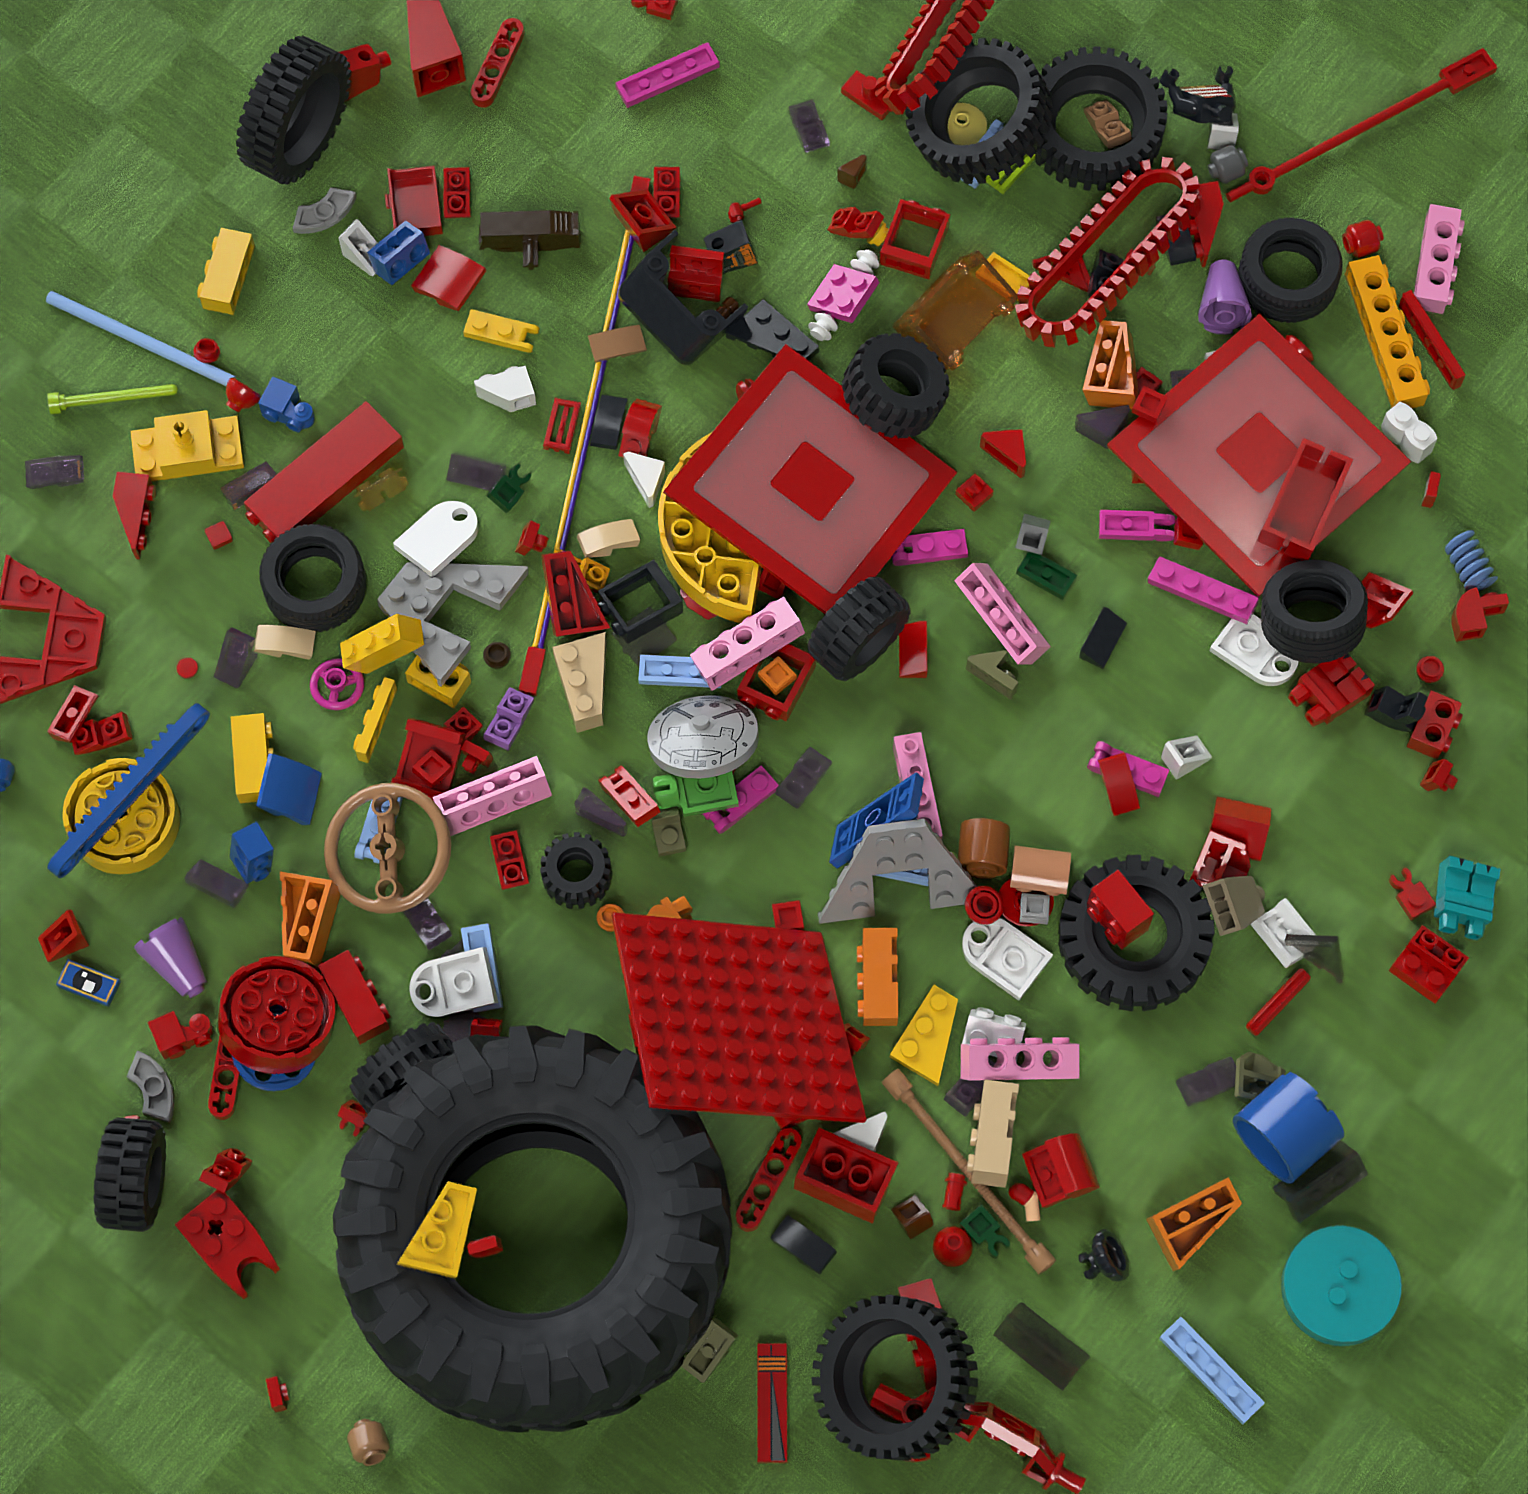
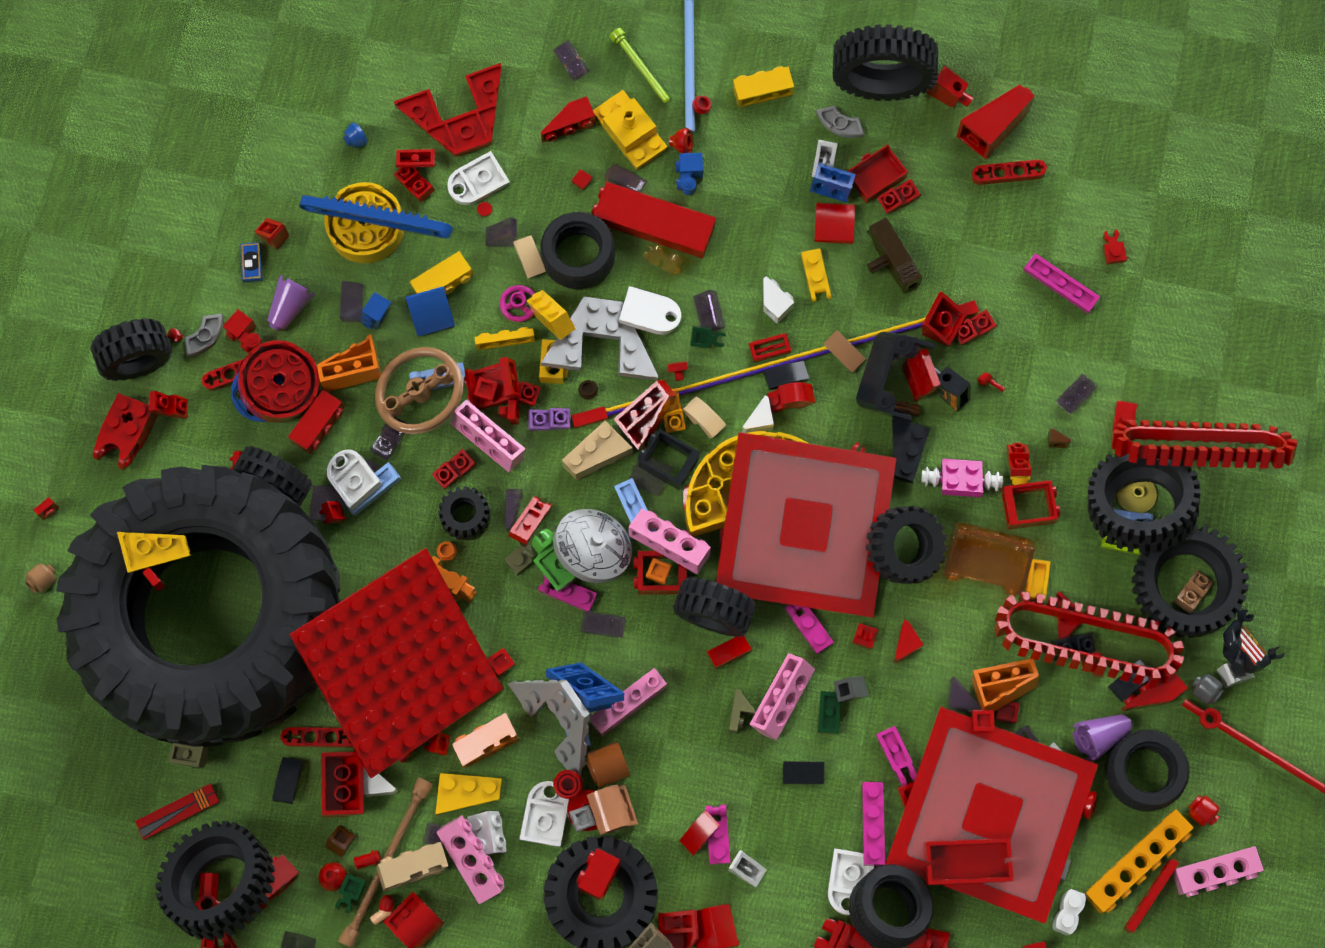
camera: 65 degrees right, 5 degrees up
none -> white tile [448,151,510,205]

